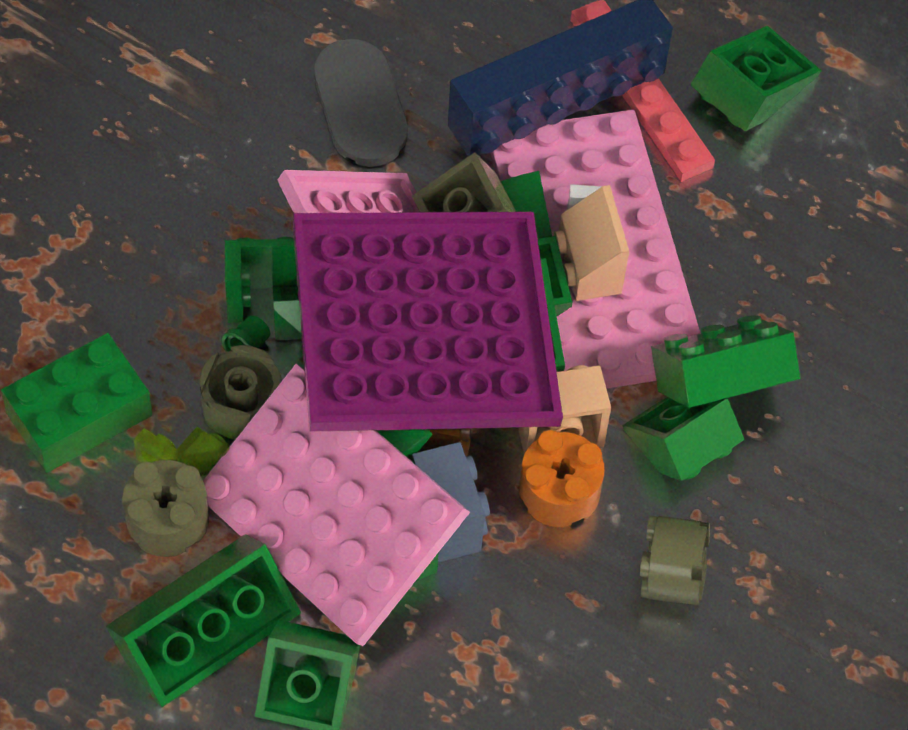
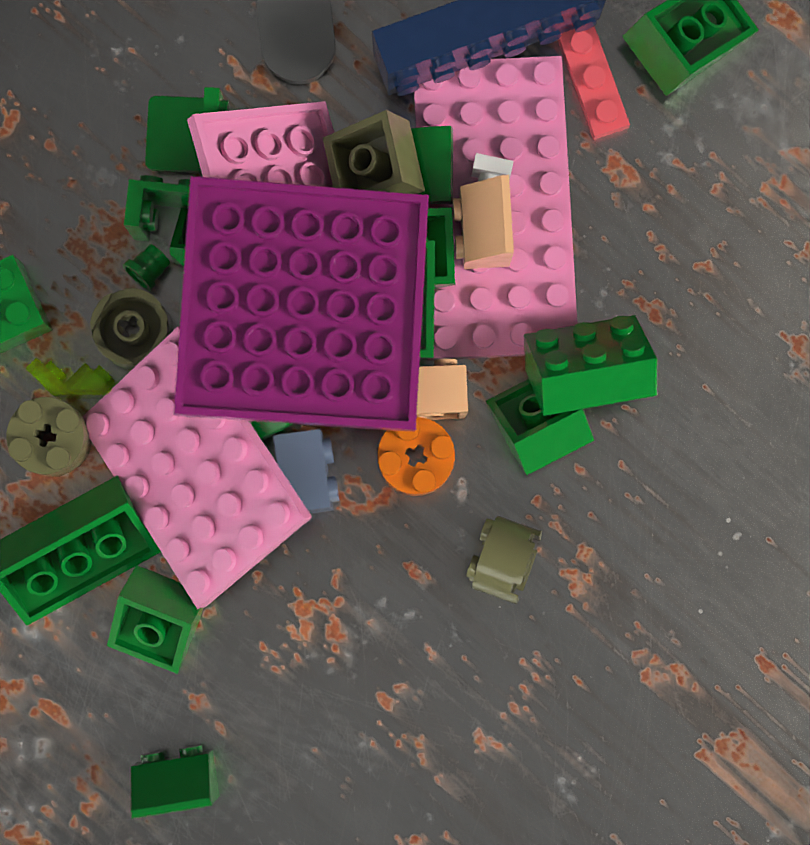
camera: 10 degrees right, 25 degrees up
none -> green bracket [145,87,229,173]

